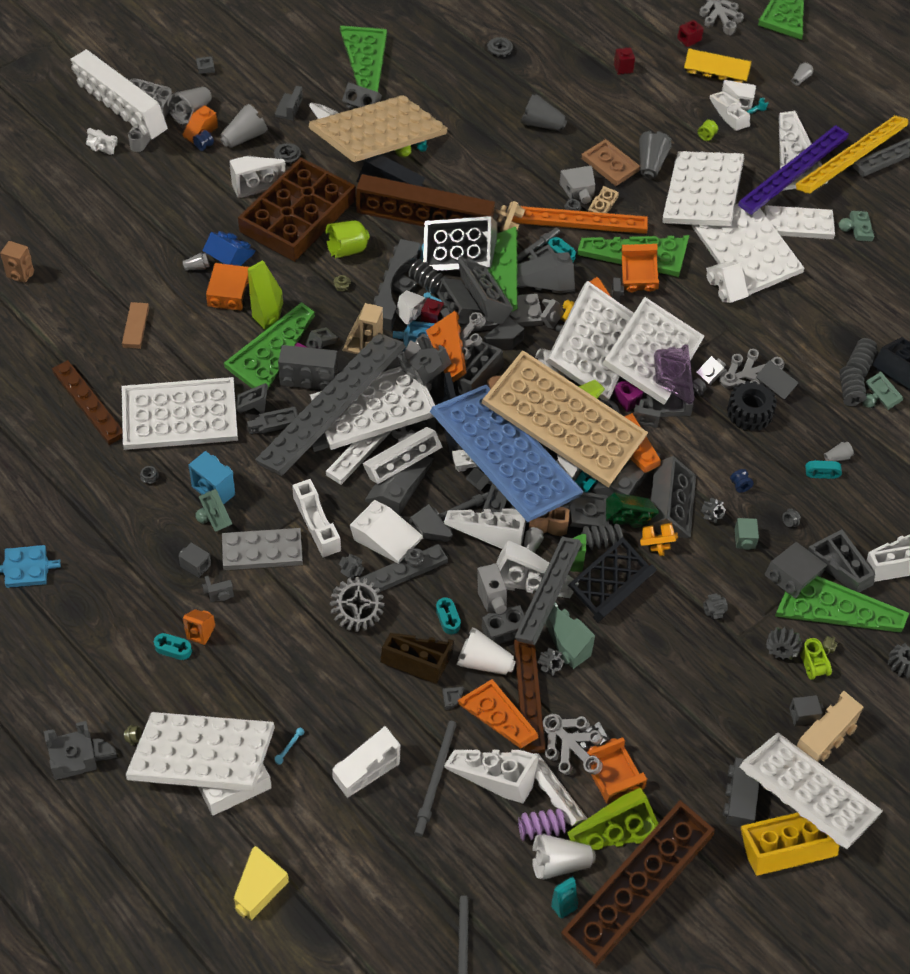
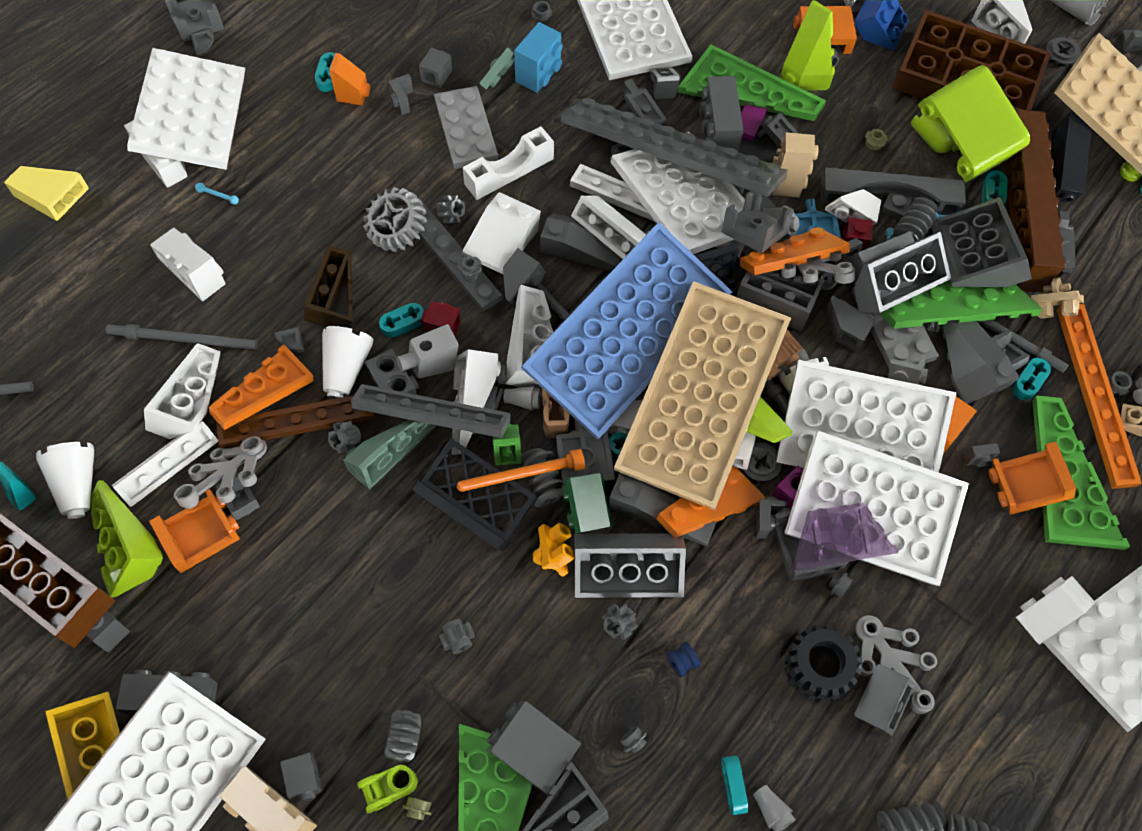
camera: 80 degrees right, 10 degrees up
olive plate [124,725,142,746] -> none
lavender piece [518,808,565,841] -> none
bracket [697,356,727,385] -> none
sand green brick [734,518,759,550] -> none
none -> dark red brick [421,301,461,336]
none -> orange piece [457,449,585,492]
none -> lime windscreen [918,65,1030,183]
none -> teal beam [982,170,1007,204]

